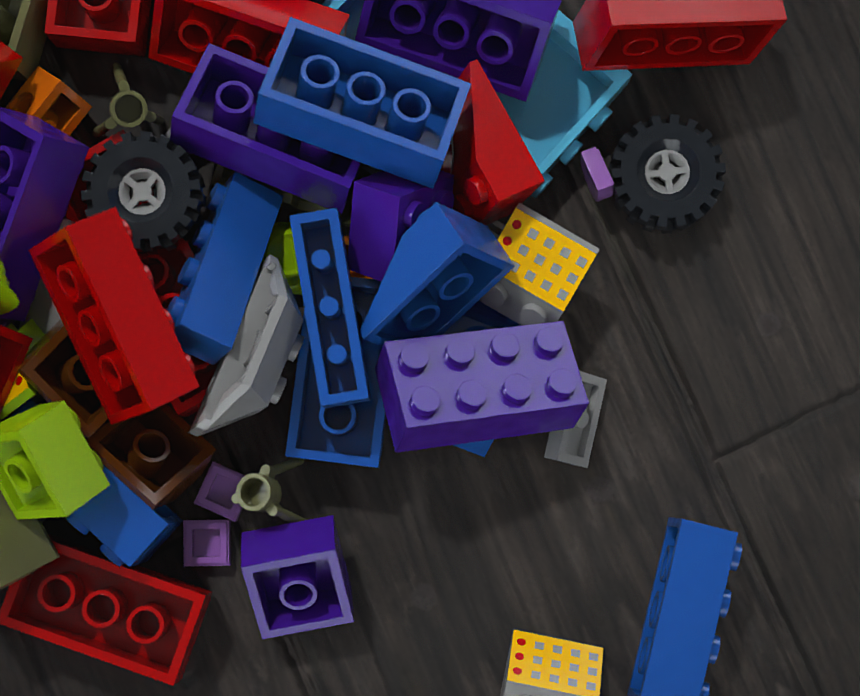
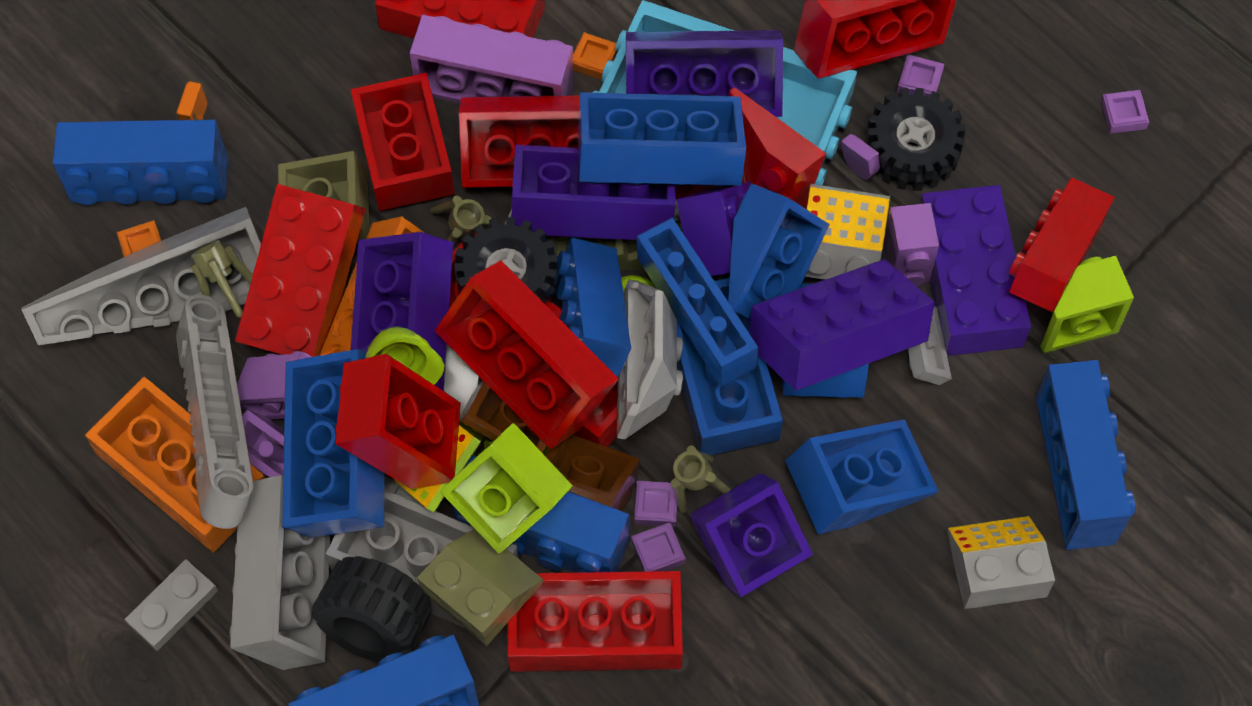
camera: 20 degrees left, 20 degrees down
none -> blue slope [785,419,939,534]
none -> medium lavender brick [883,203,939,287]
none -> medium lavender tile [897,55,944,97]
none -> dark purple brick [919,185,1031,356]
none -> red brick [1009,177,1115,313]
none -> lime slope [1040,256,1134,353]

